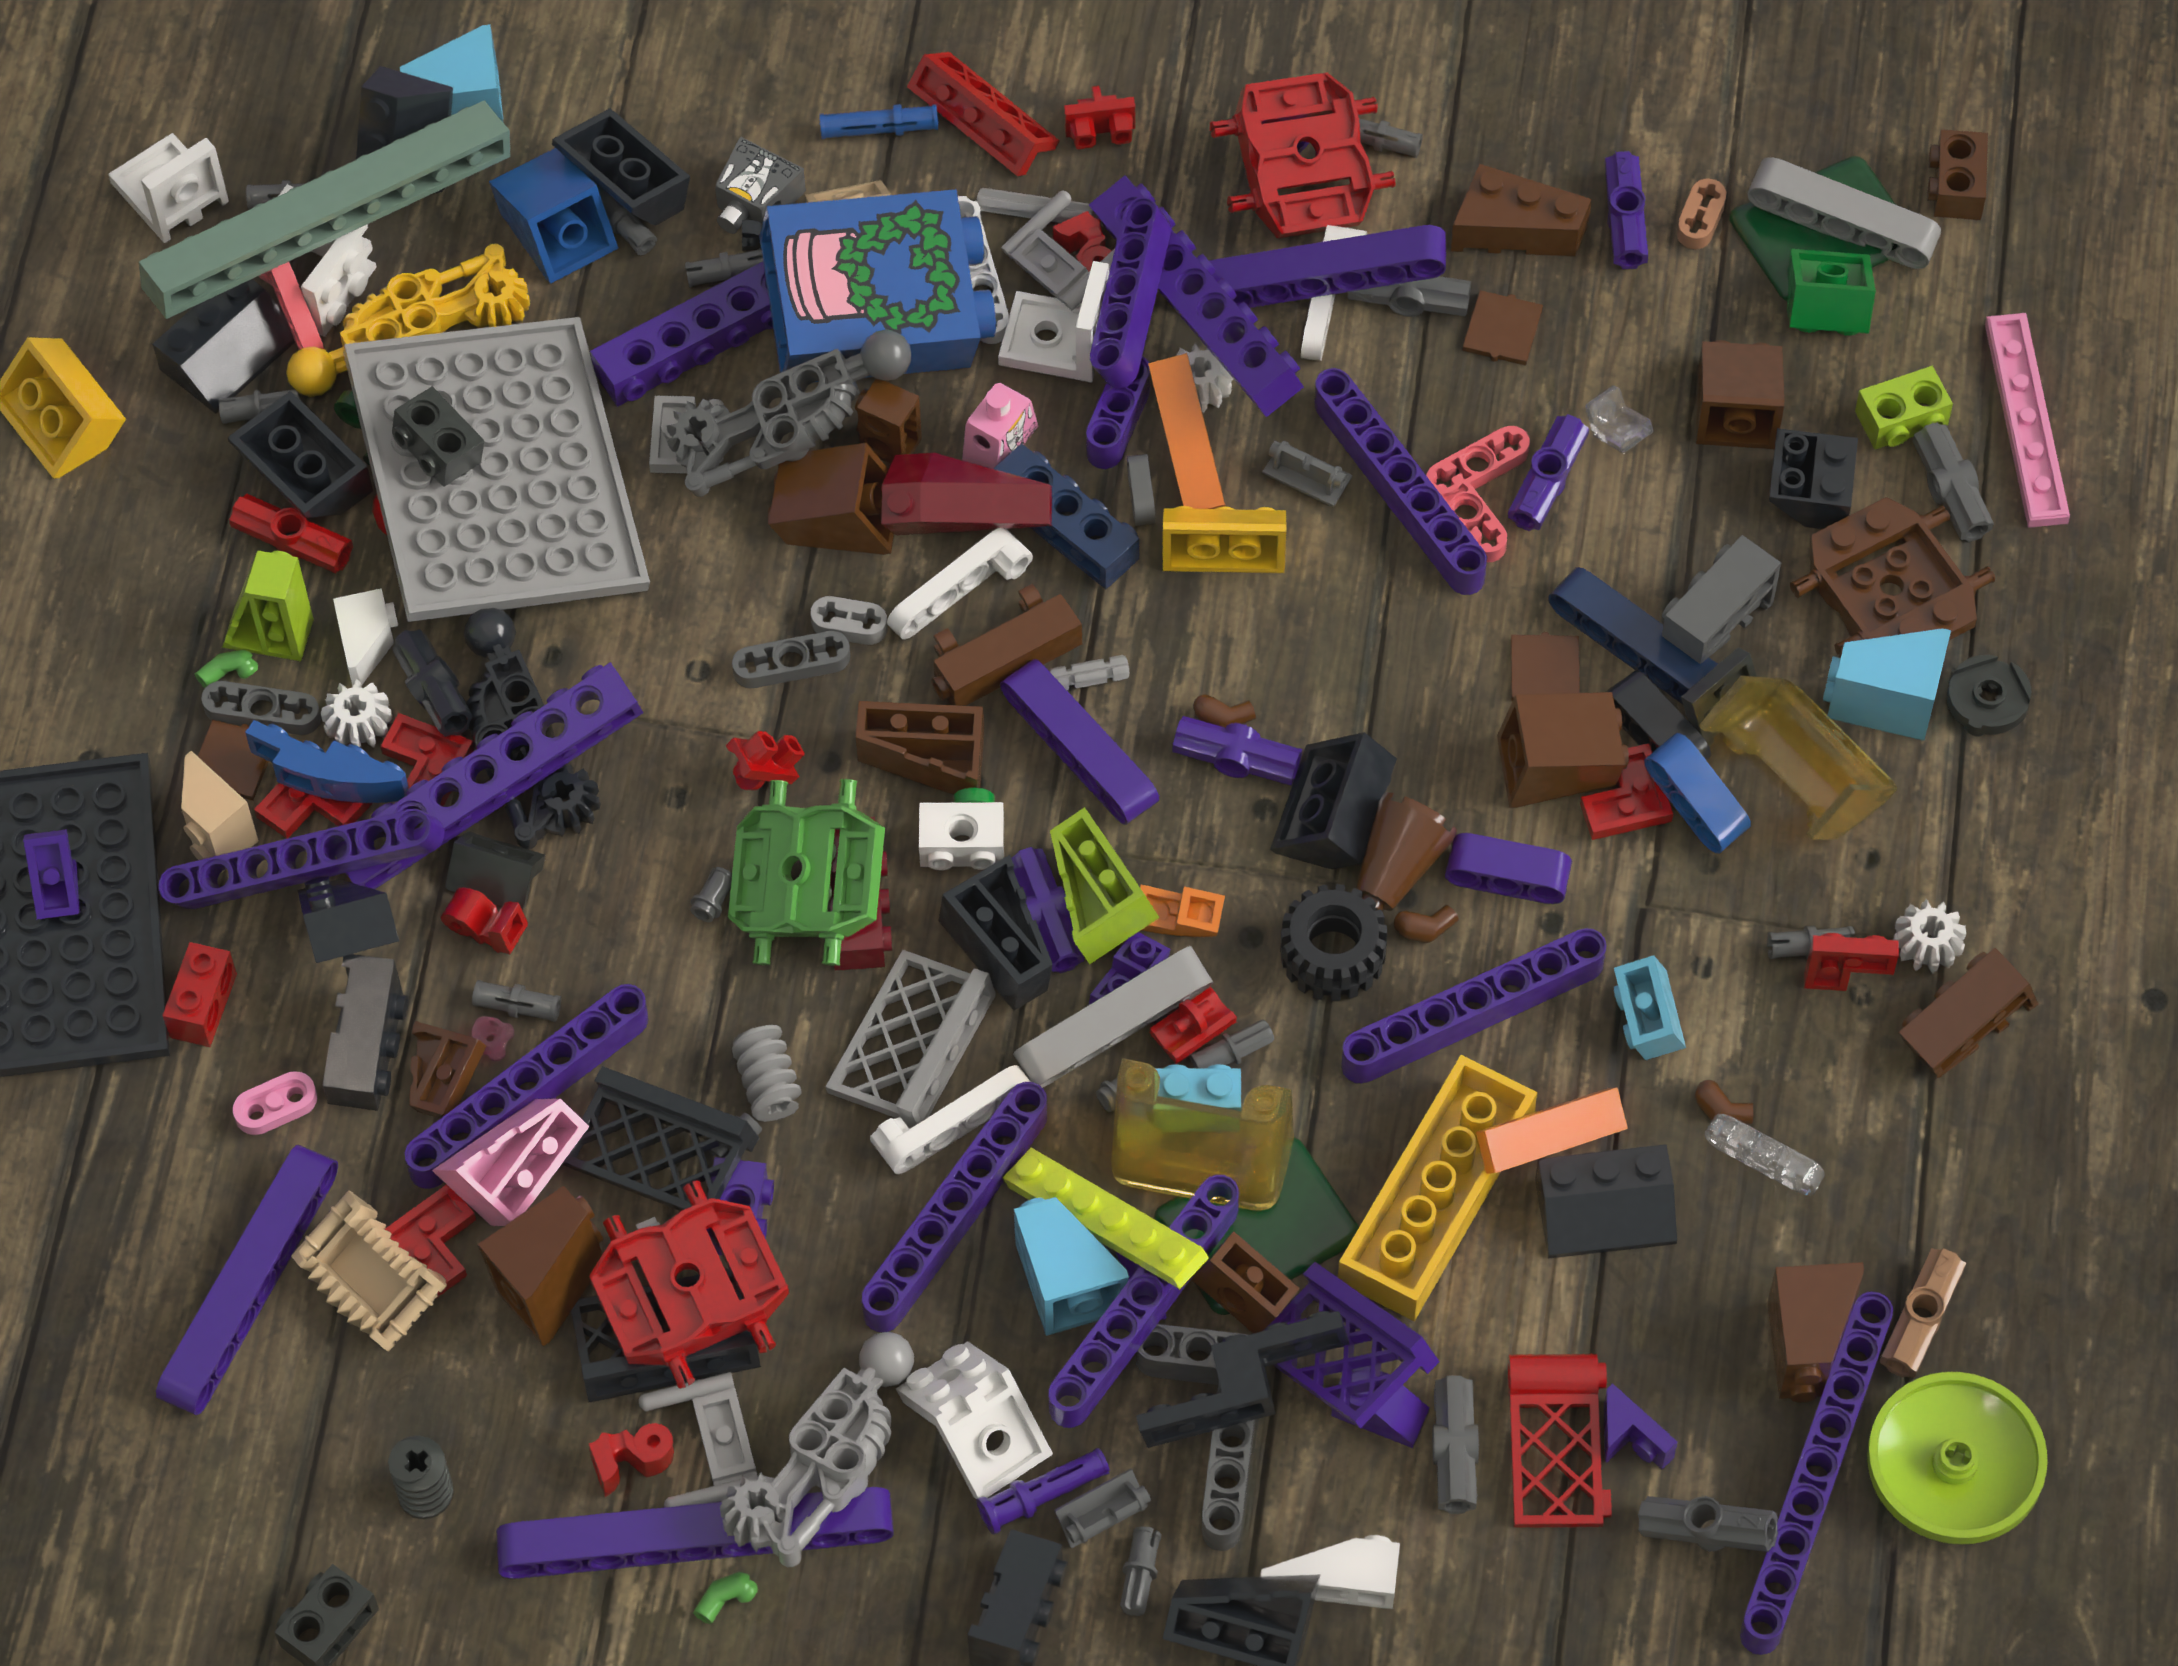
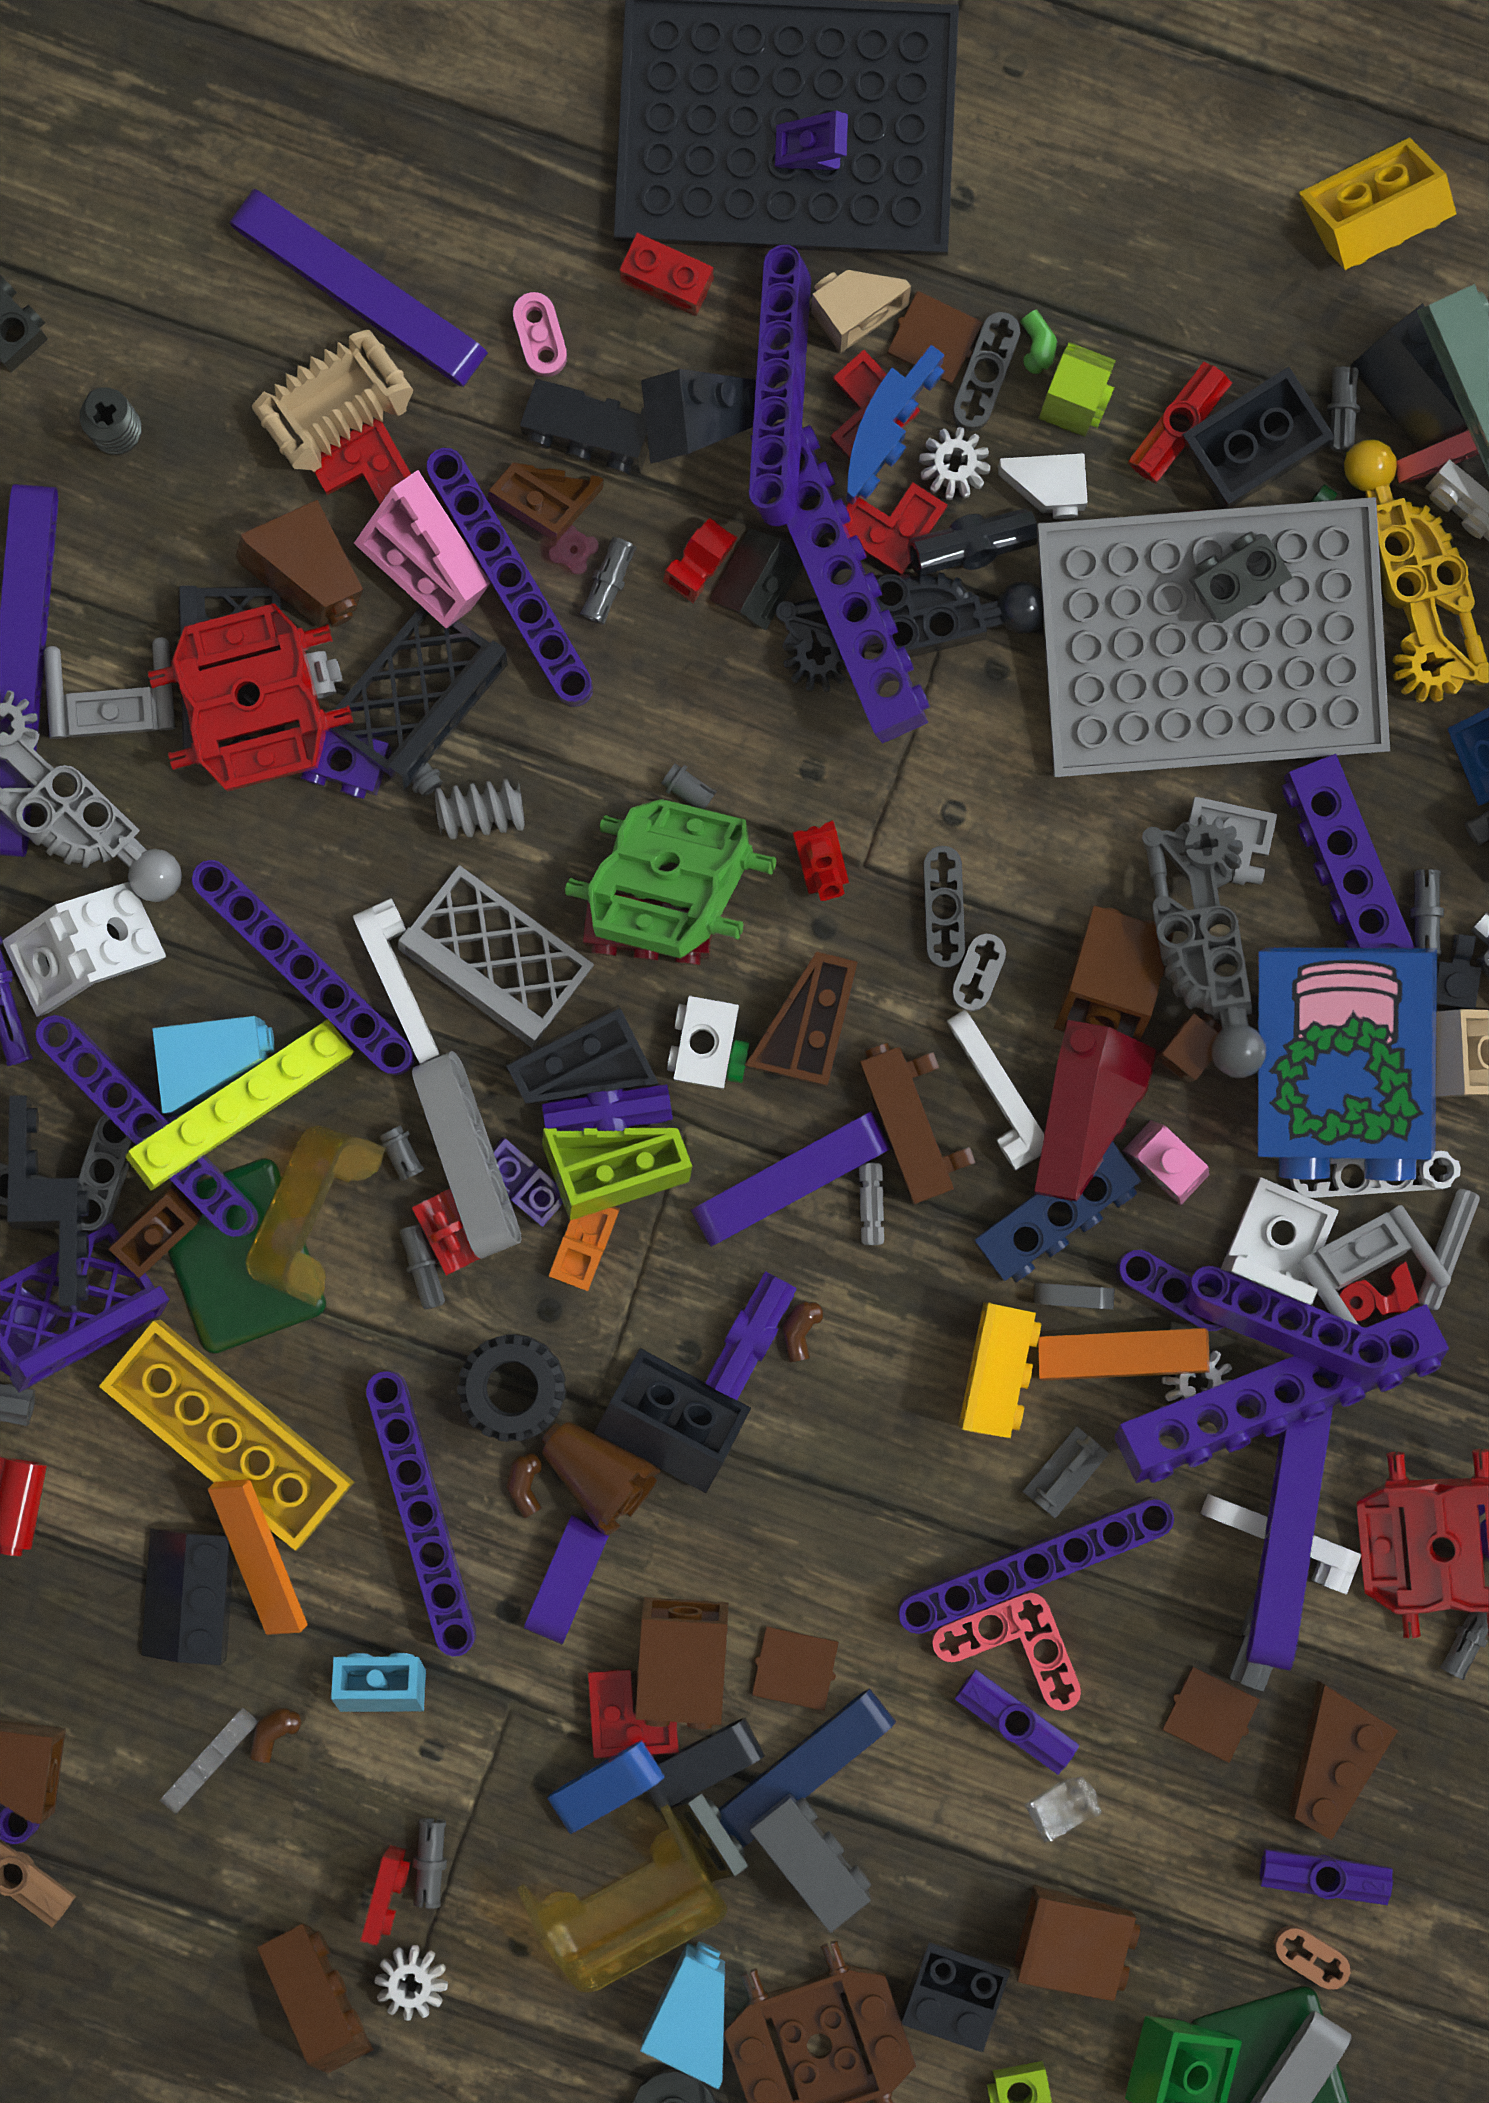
camera: 100 degrees right, 25 degrees up
red leg [589,1423,674,1497] -> none
medium azure brick [1155,1064,1241,1129] -> none

